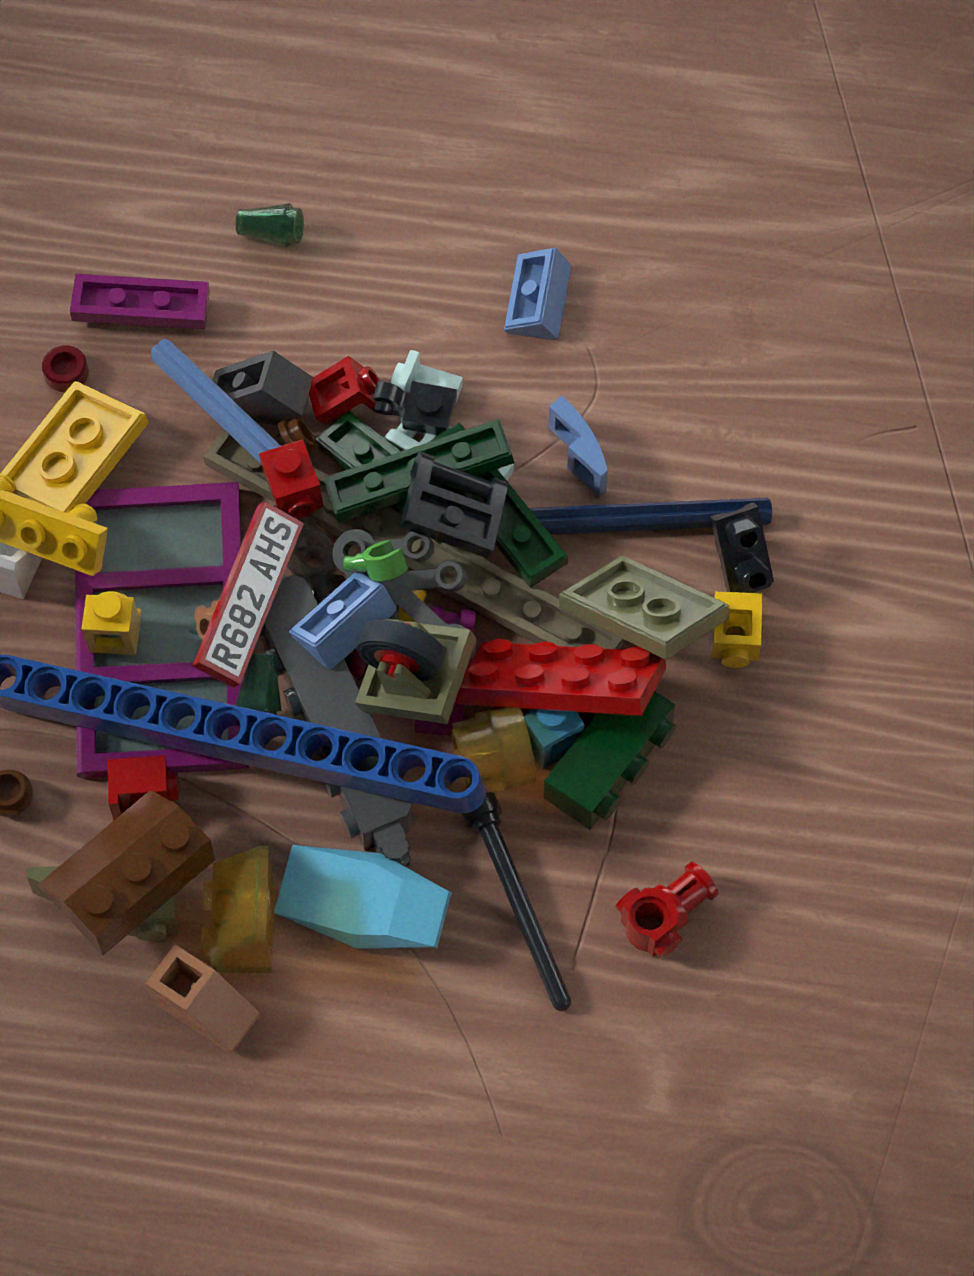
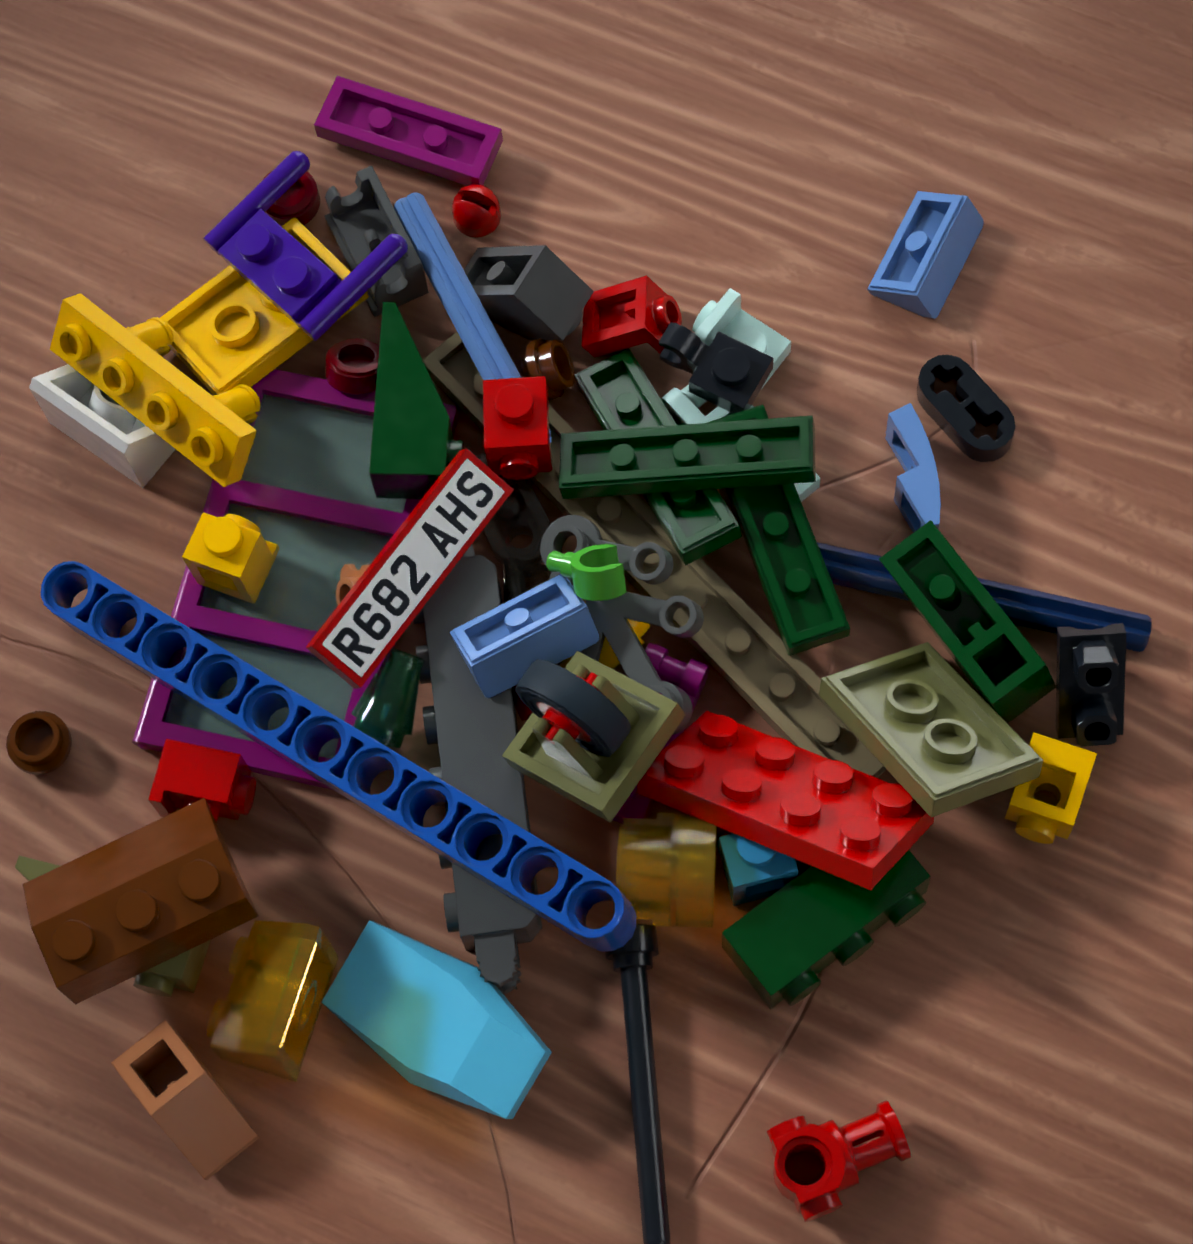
camera: 25 degrees right, 5 degrees up
clear green cone [236,203,304,247] -> none
black plate [400,451,508,558] -> none
none -> dark purple plate [203,151,408,342]
none -> dark grey hinge [324,165,429,317]
none -> dark red tile [326,338,379,394]
none -> dark green slope [369,302,465,499]
none -> red hinge [452,184,501,238]
none -> dark green slope [879,520,1056,724]
none -> black beam [917,355,1016,462]

